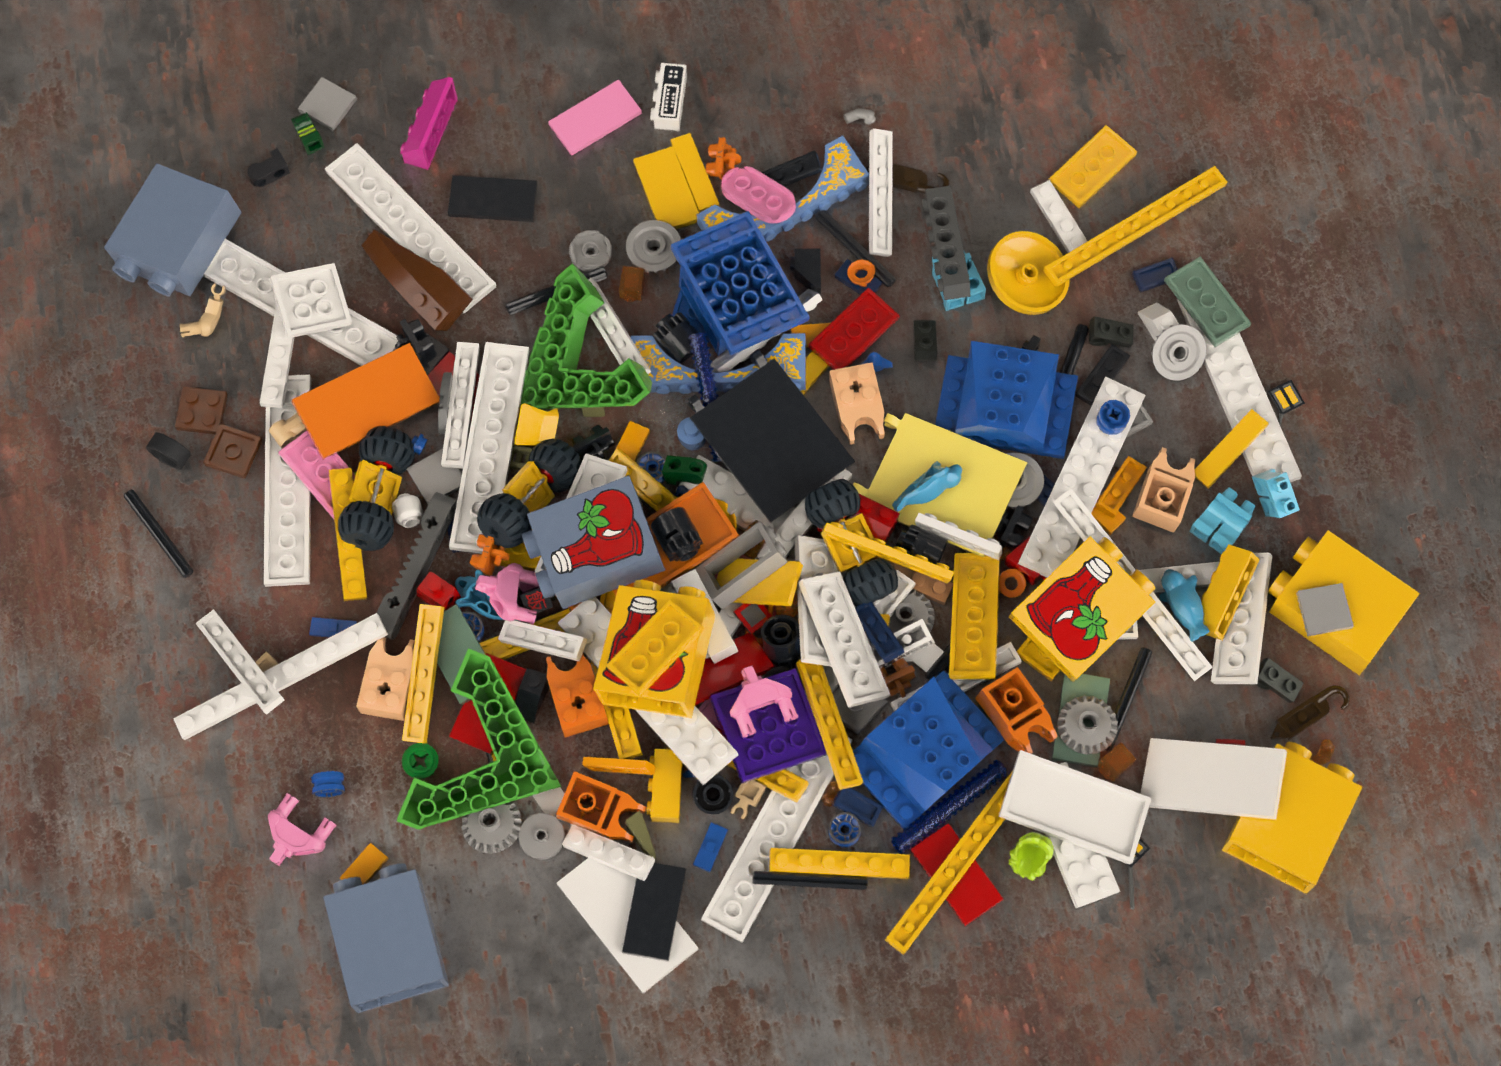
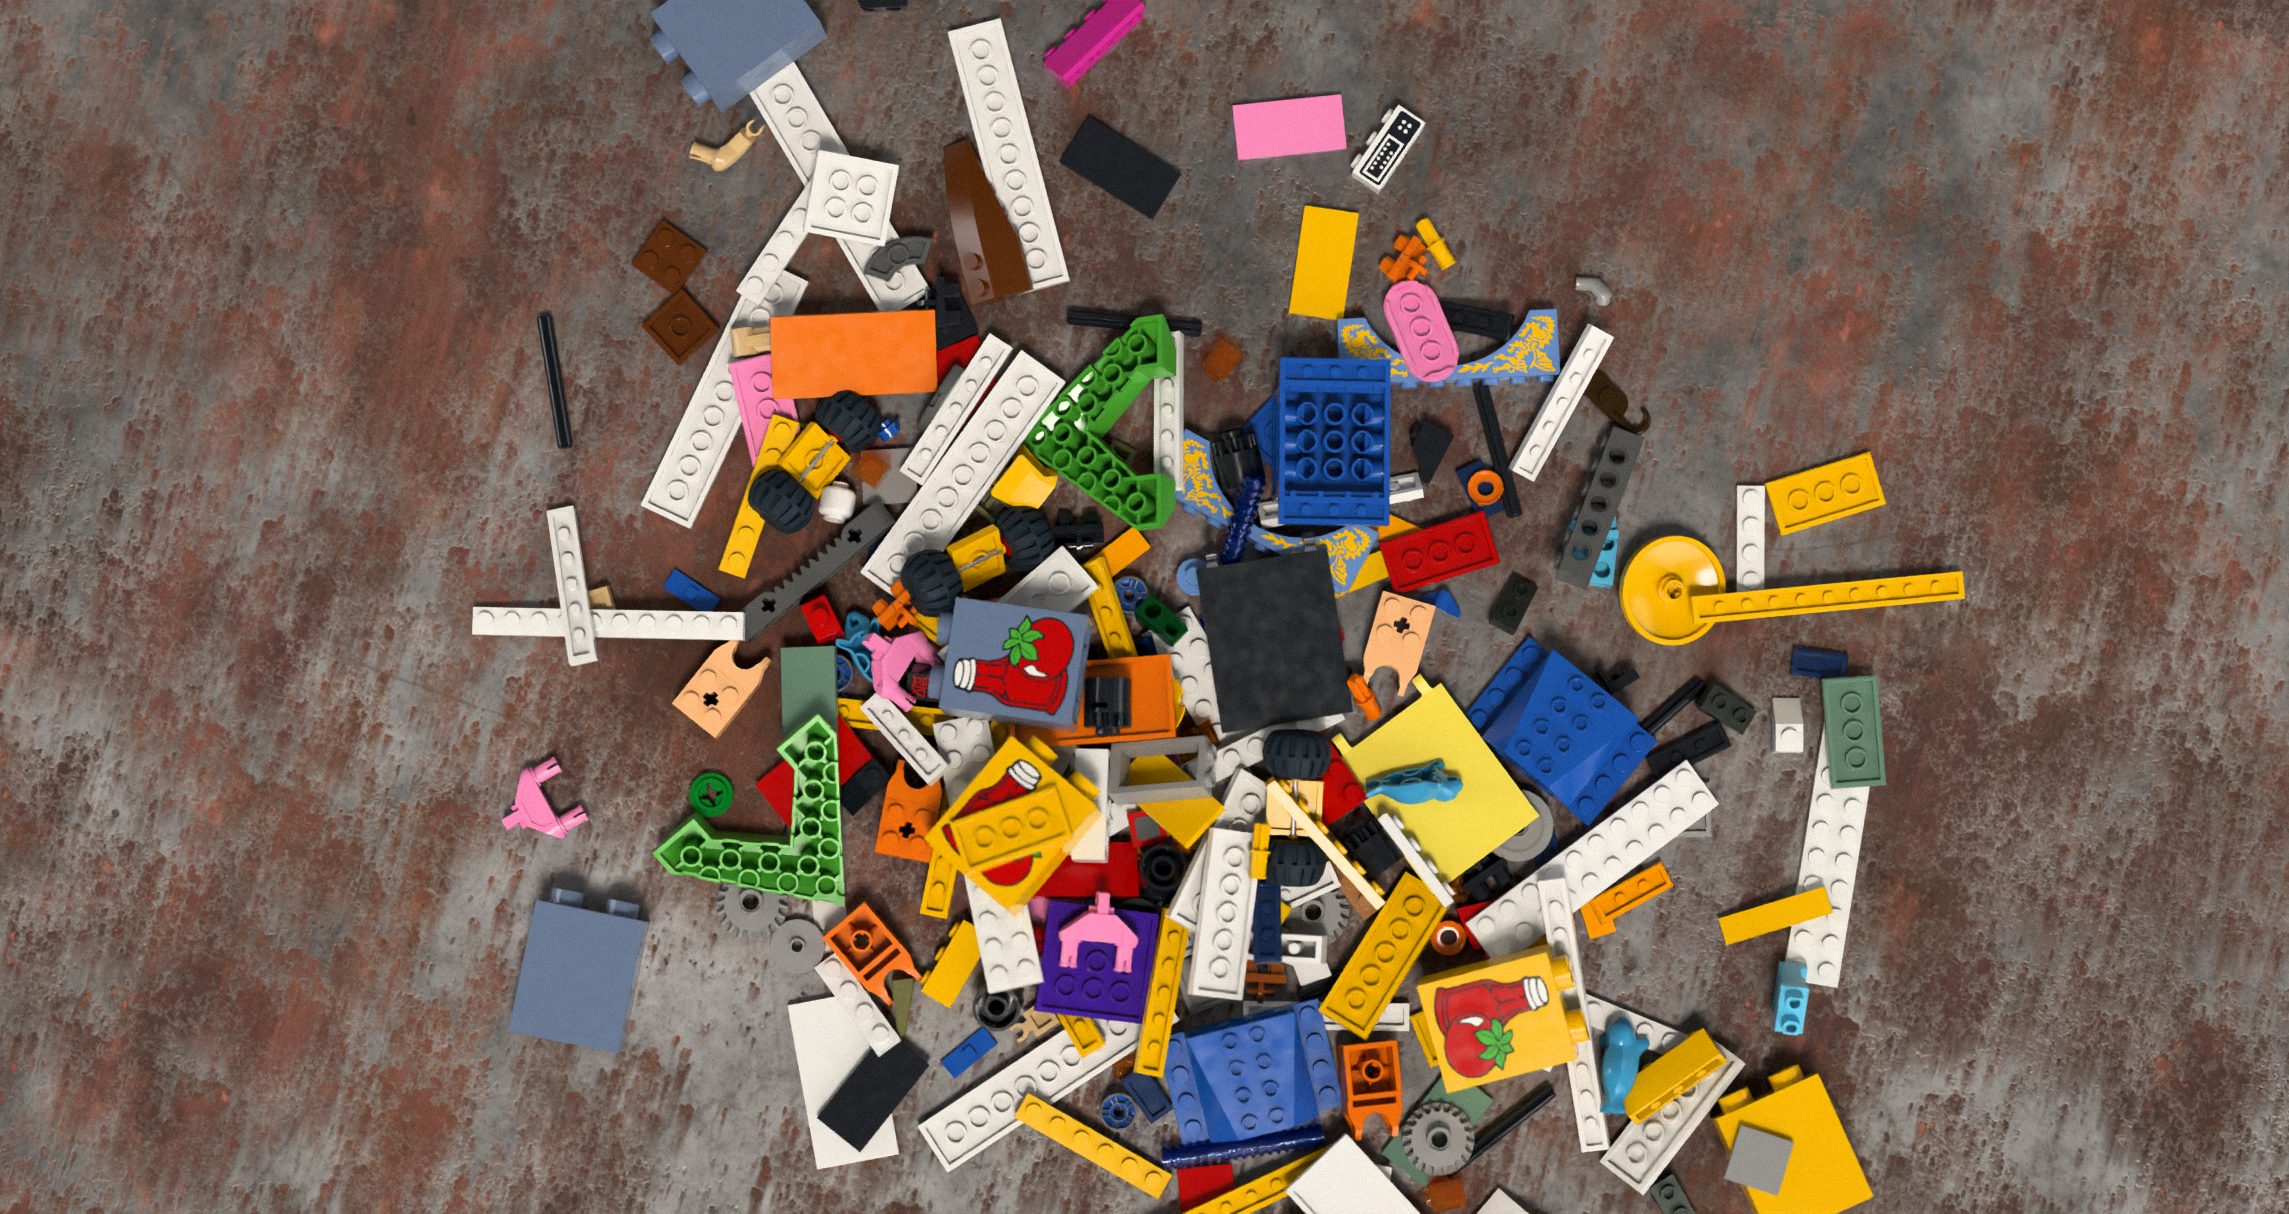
camera: 25 degrees right, 15 degrees up
black tyre [146,432,191,470] -> none
blue wheel [311,771,345,798] -> none
light orange tile [339,843,389,885] -> none
yellow plate [402,604,444,743] -> none
light grey plate [569,230,612,272] -> none
light orange tile [582,757,656,775] -> none
light grey gear [626,220,681,273] -> none
yellow tile [670,133,720,213] -> none
black axle [752,871,868,890] -> none
blue wheel [1096,400,1130,435] -> none
light nougat brick [1132,447,1195,533] -> none
gear [1151,324,1206,381] -> none
medium azure hips [1189,488,1255,554] -> none
piece [1268,380,1305,427] -> none
none -> clear orange brick [851,450,891,491]
none -> dark grey tile [863,236,934,283]
none -> yellow axle [1248,823,1271,879]
none -> orange axle [1347,673,1382,721]
none -> yellow axle [1416,218,1457,271]

